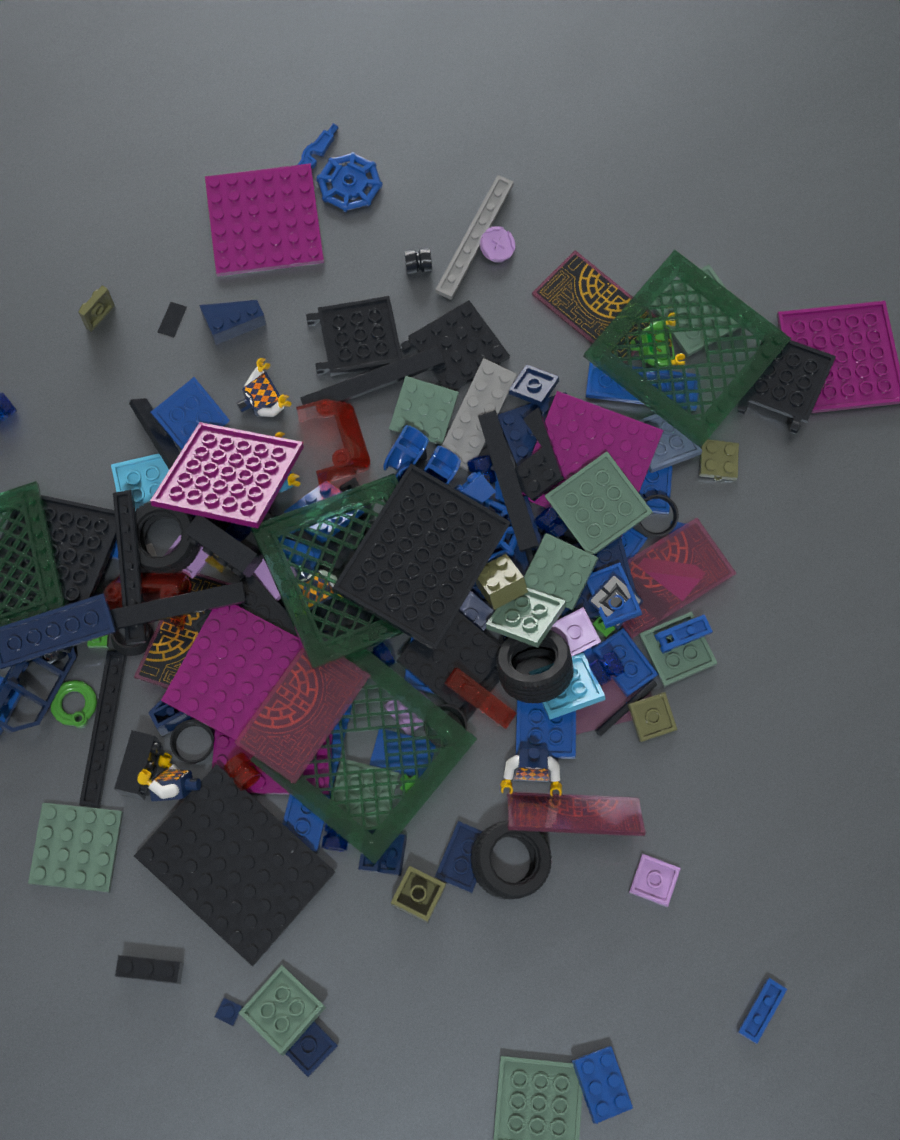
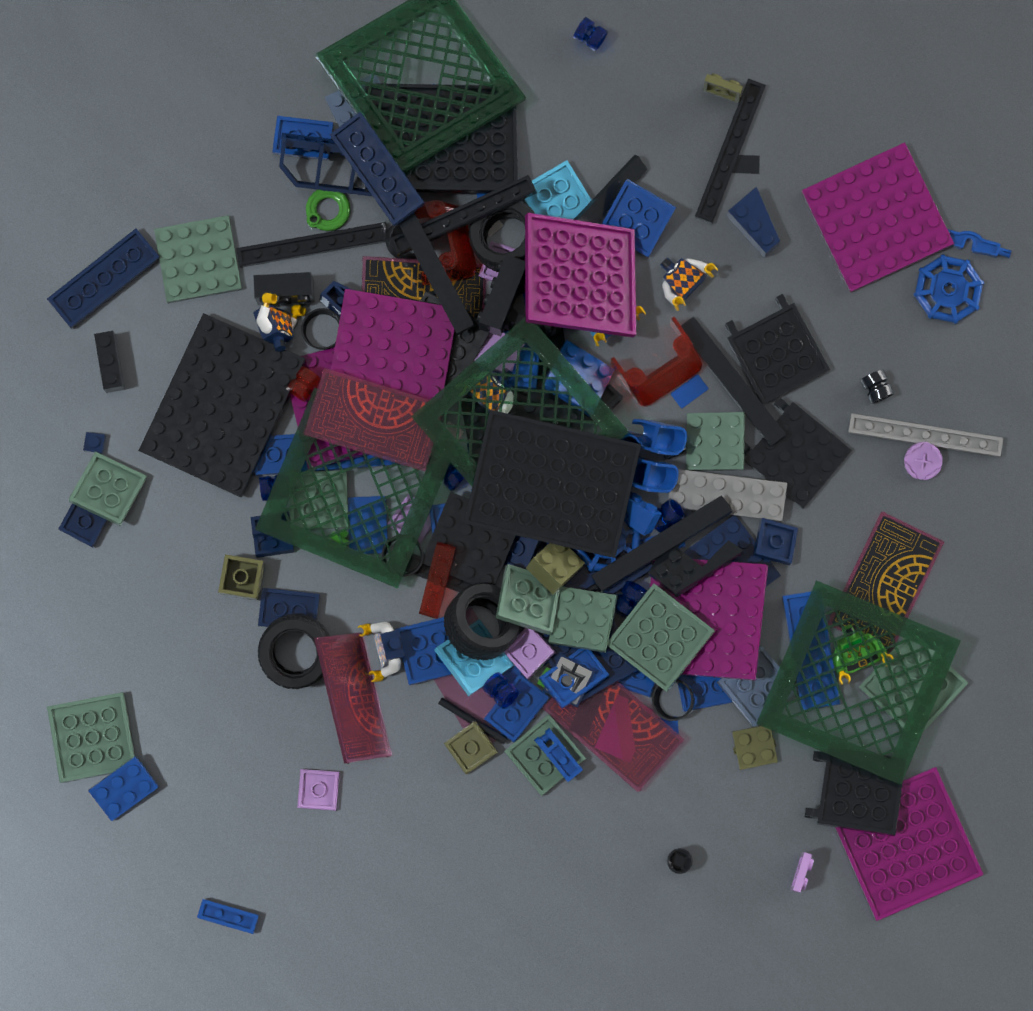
camera: 80 degrees right, 10 degrees up
none -> dark blue plate [47,228,160,329]
none -> black wheel [667,848,693,874]
none -> blue sticker [671,374,708,408]
none -> black tile [695,79,766,224]
none -> lavender plate [790,852,814,893]

